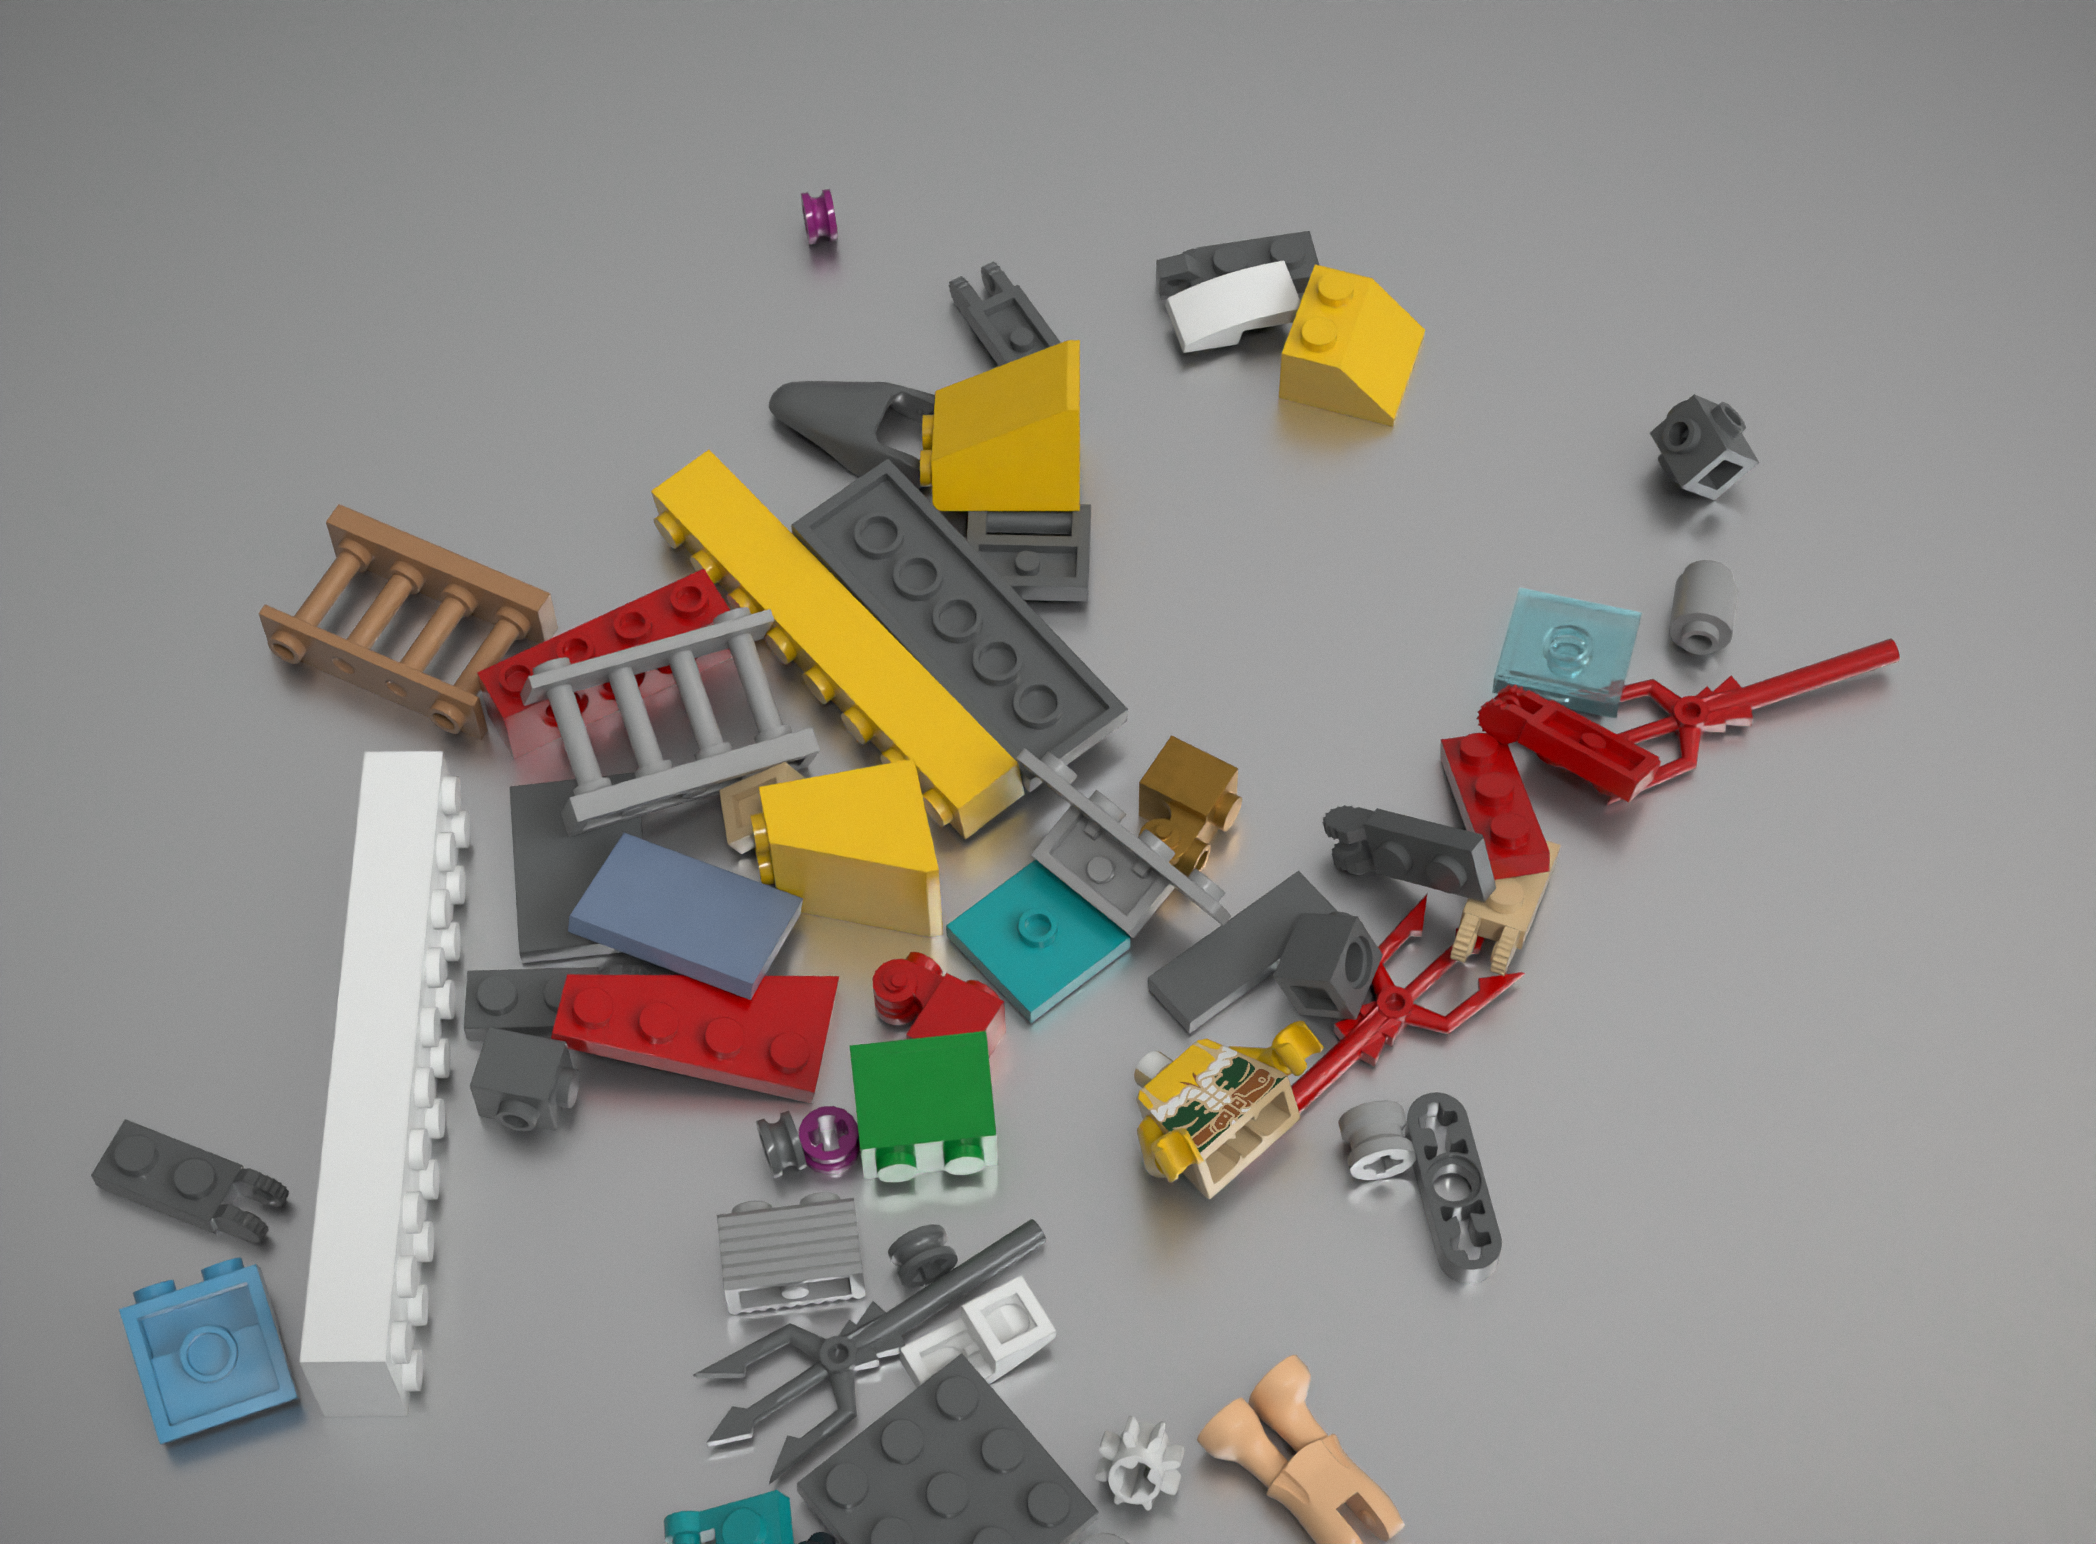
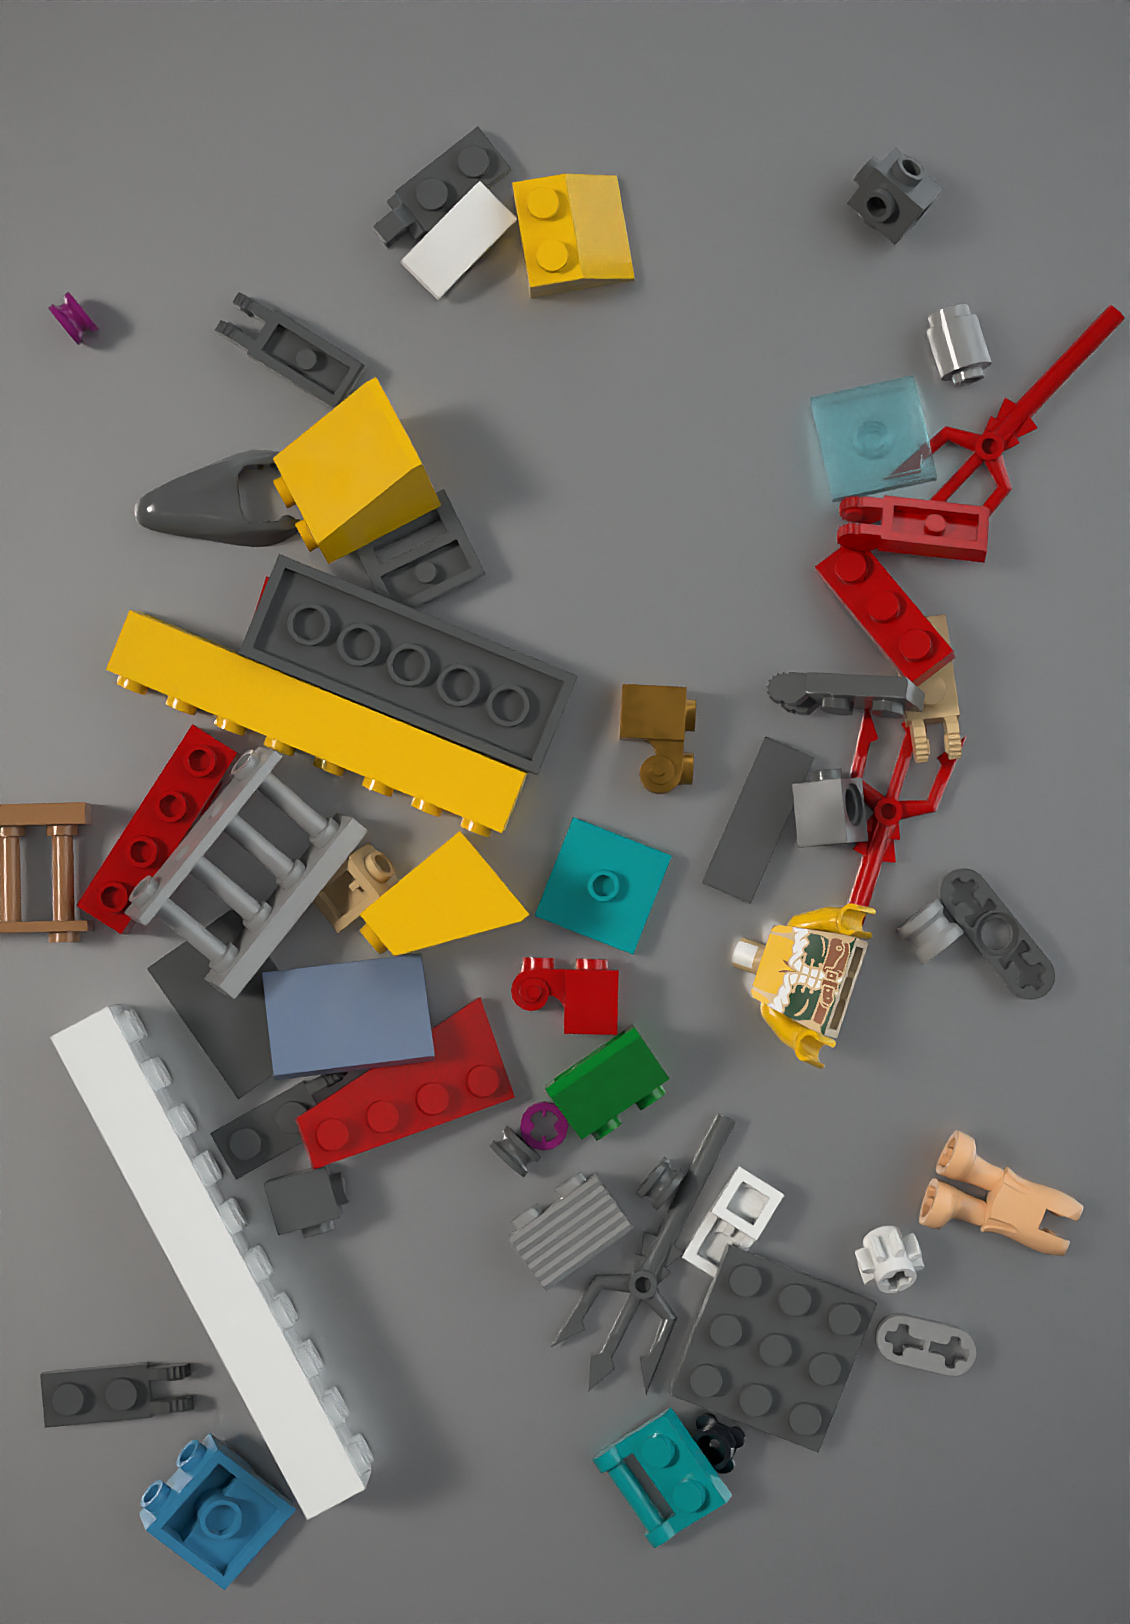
camera: 30 degrees left, 30 degrees up
light grey bracket [1016,748,1231,938] -> none

